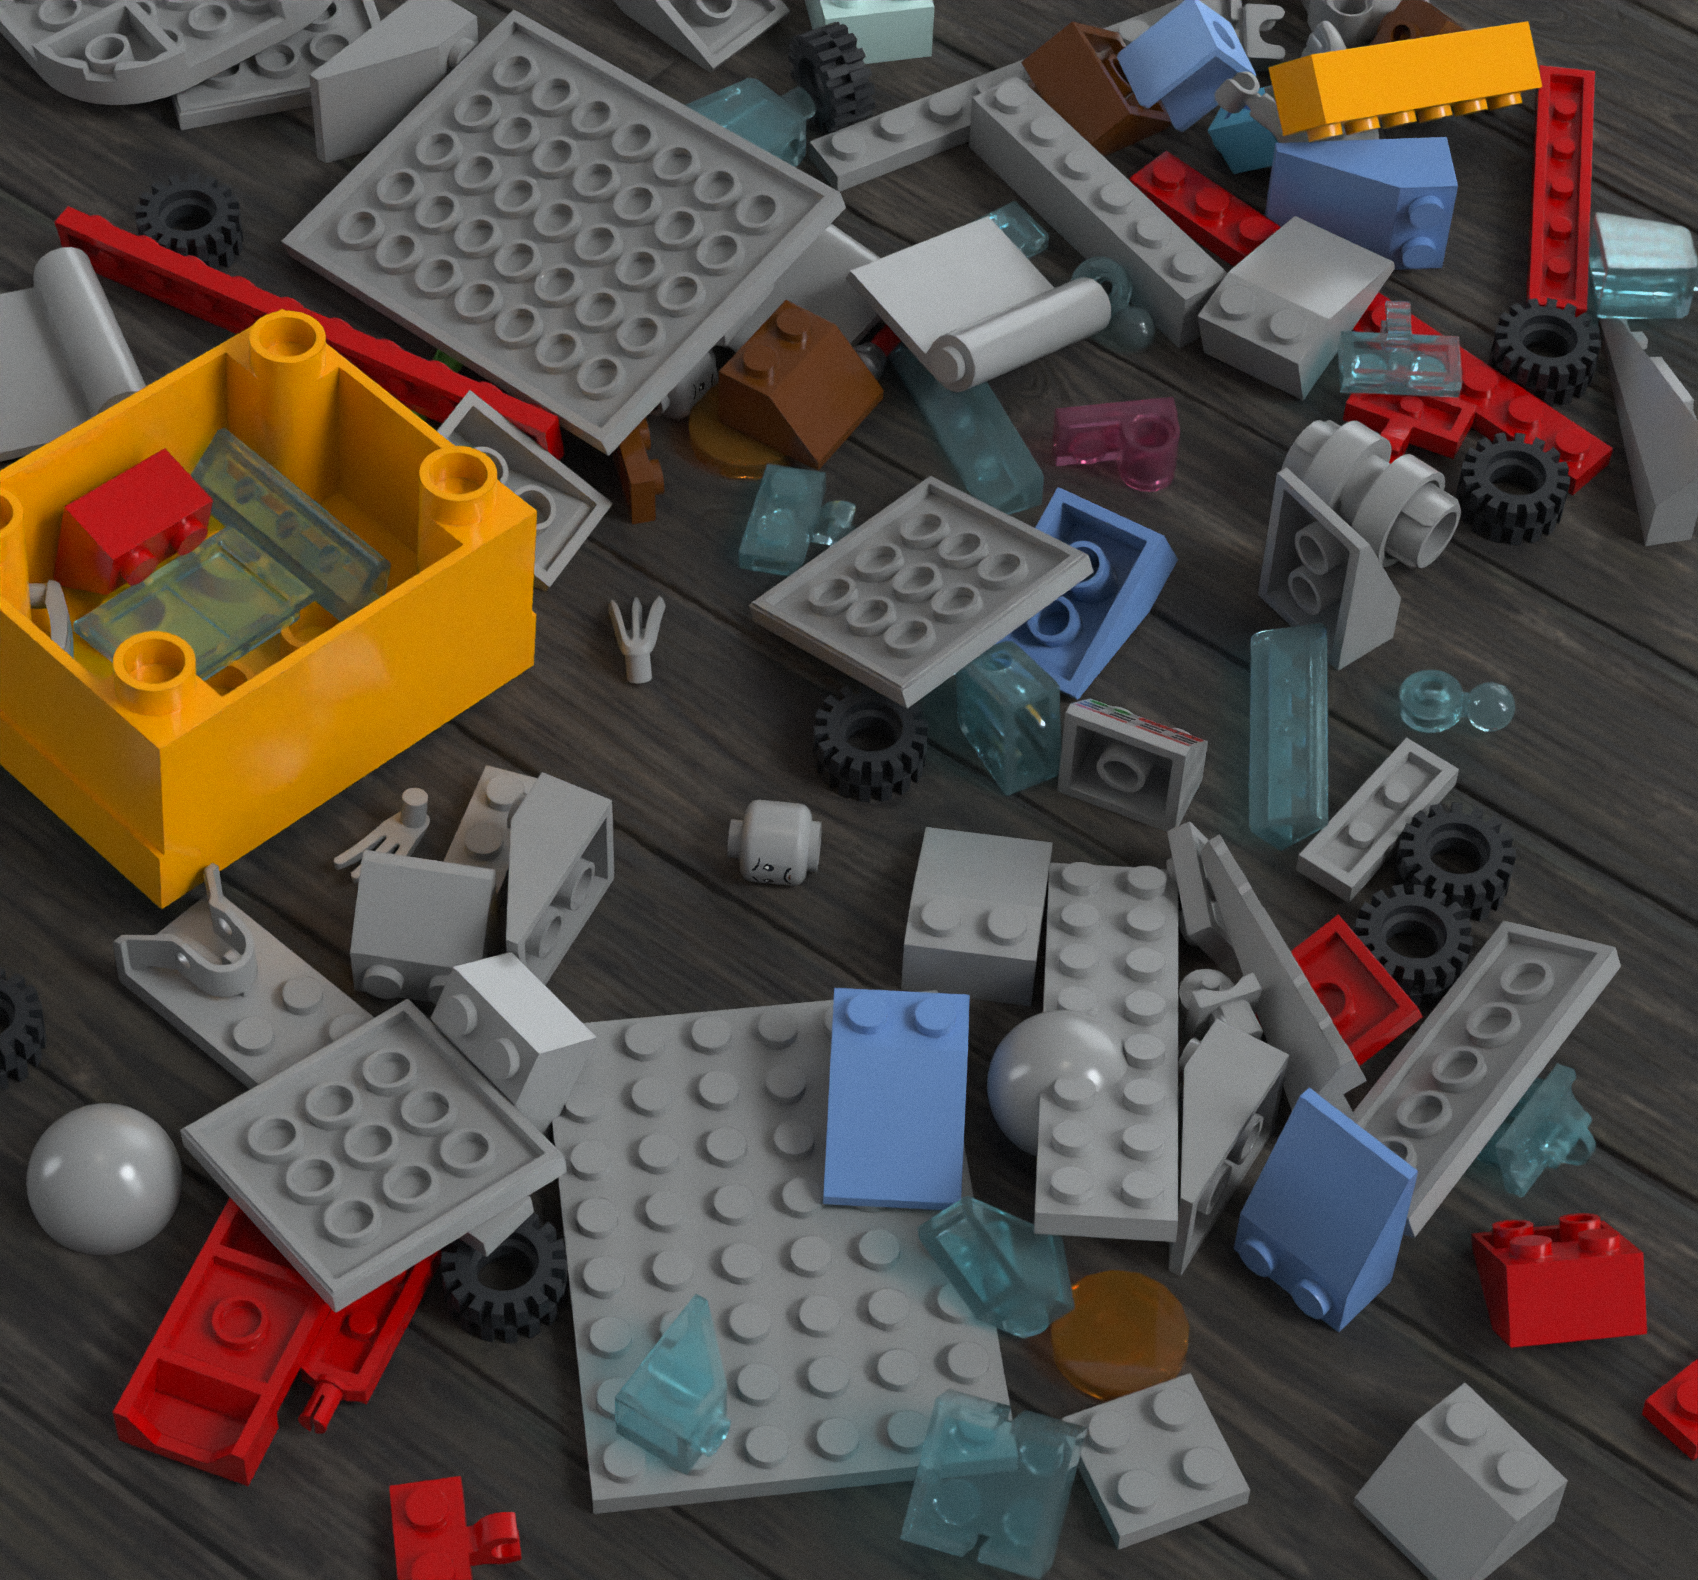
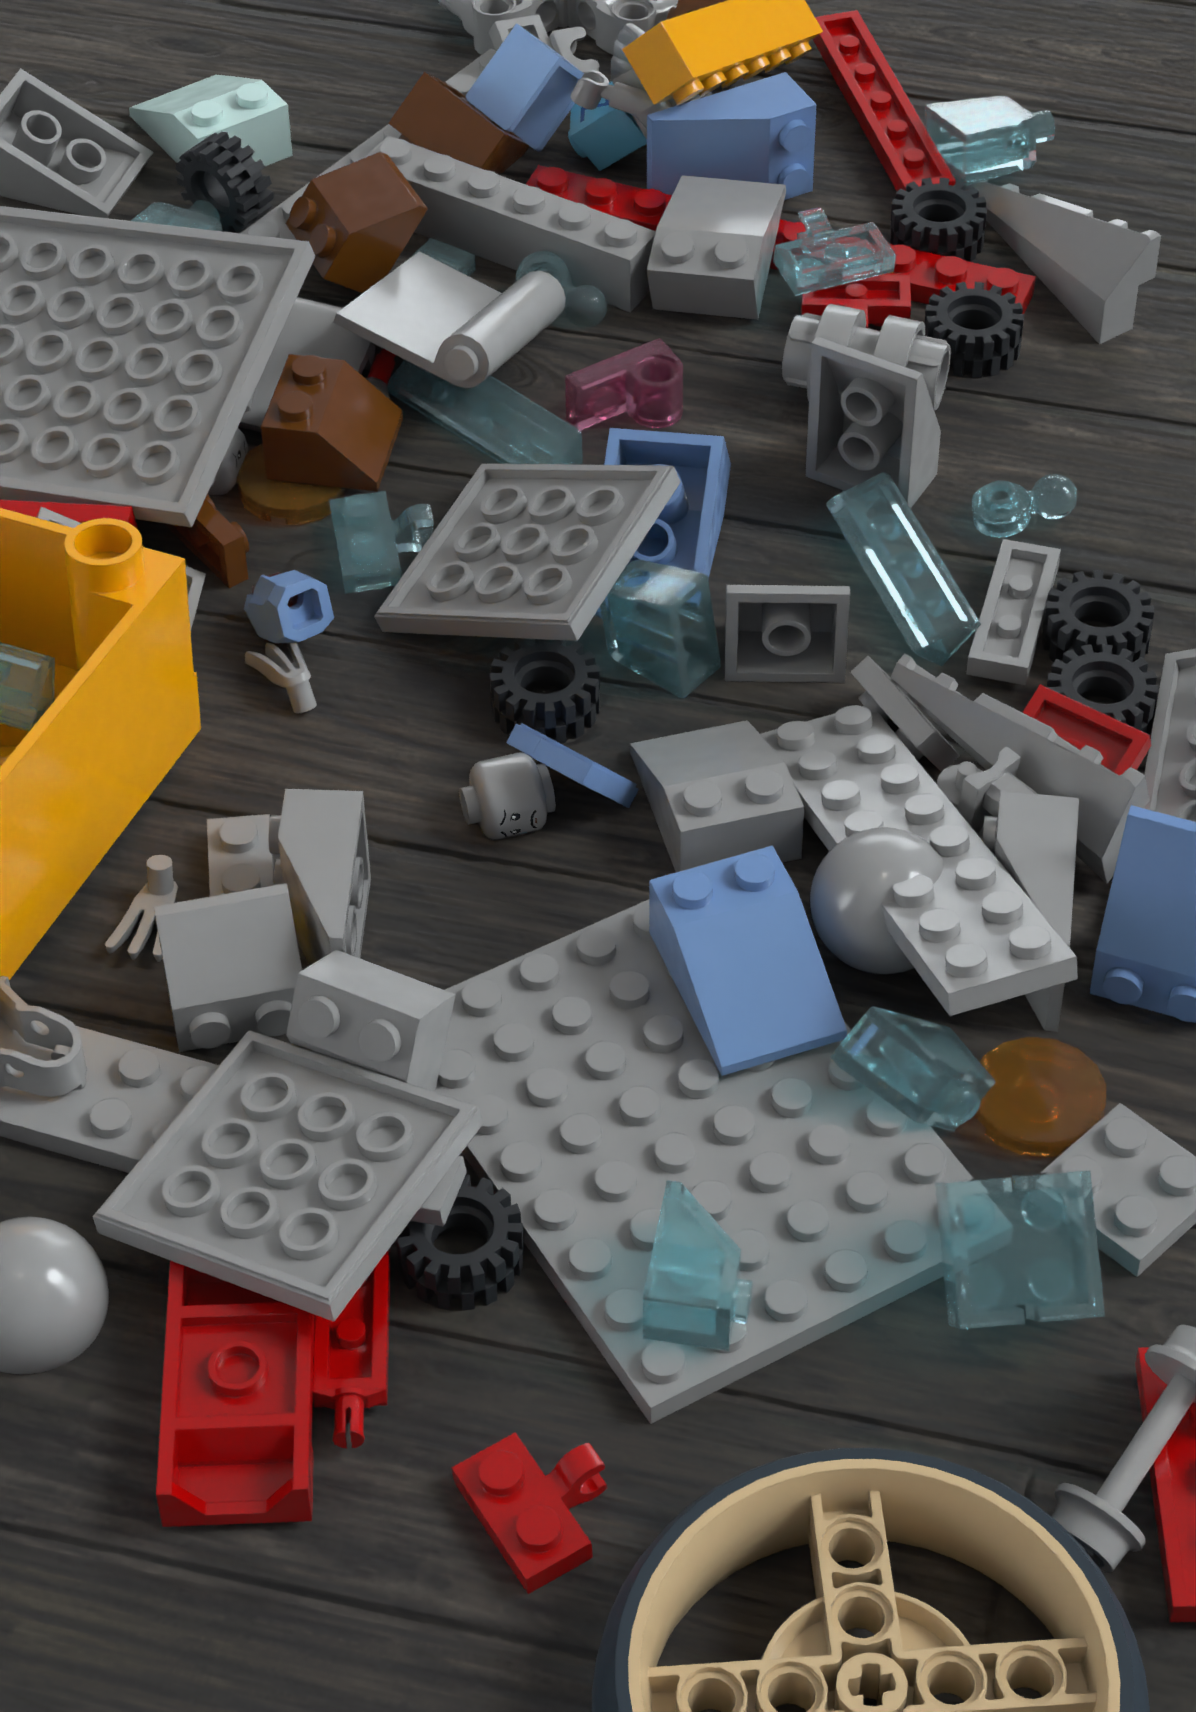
camera: 20 degrees left, 5 degrees down
none -> medium blue rock [244,570,334,643]
none -> reddish brown slope [285,152,428,293]
none -> medium blue tile [506,723,639,808]

